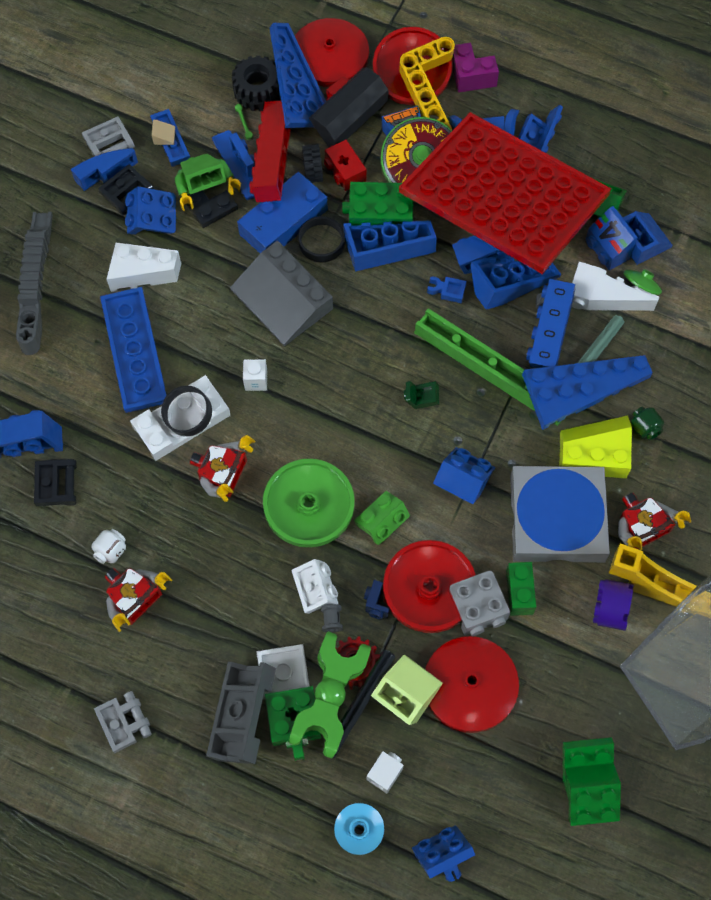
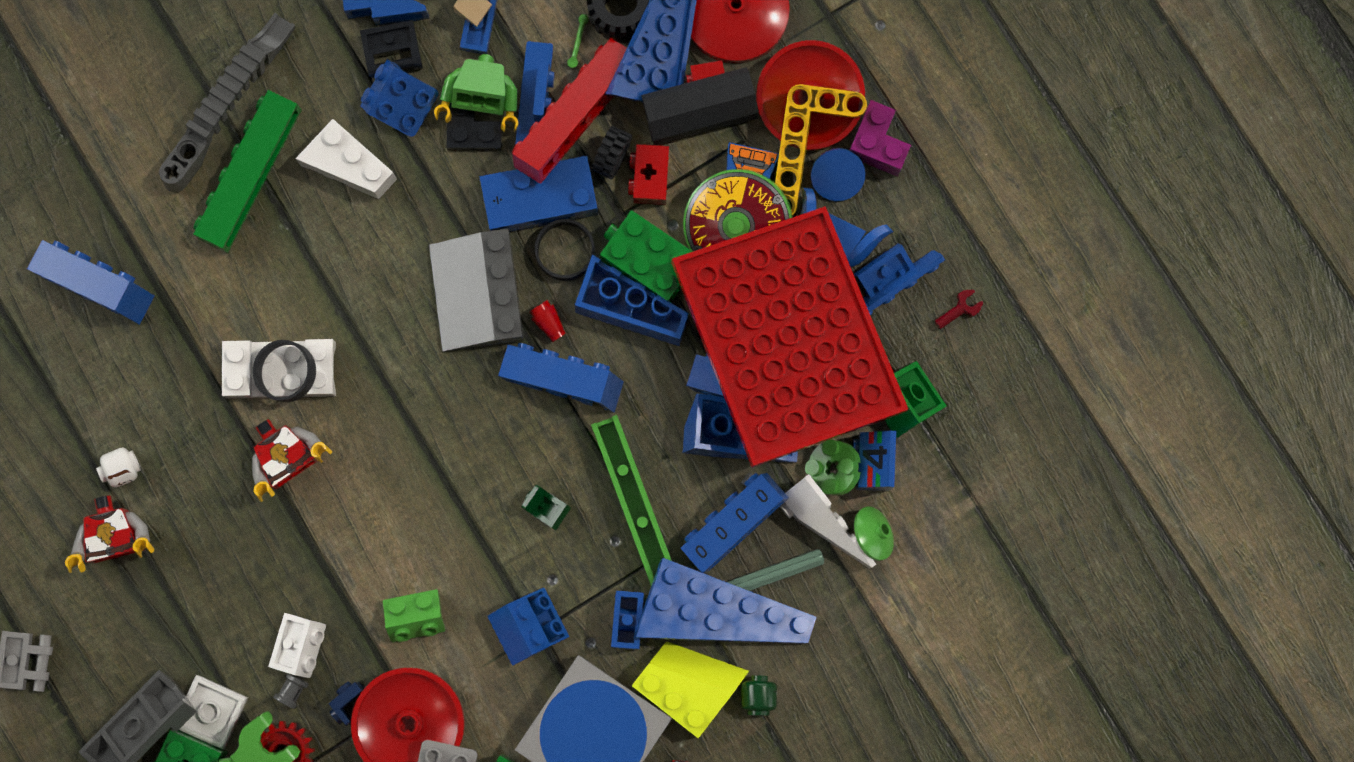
camera: 30 degrees right, 15 degrees up
black plate [34,459,77,506] -> none
blue plate [100,287,167,413] -> none
white brick [243,359,267,391] -> none
bright green dish [263,459,354,547] -> none
blue plate [427,276,467,303] -> none
blue slope [623,211,673,265] -> none
none -> green brick [193,90,302,253]
none -> blue wedge [498,343,624,413]
none -> red cone [529,300,566,342]
none -> blue brick [611,591,644,649]
none -> bright green plate [805,439,861,496]
none -> blue piece [811,148,865,201]
none -> dark red bar [934,290,983,330]

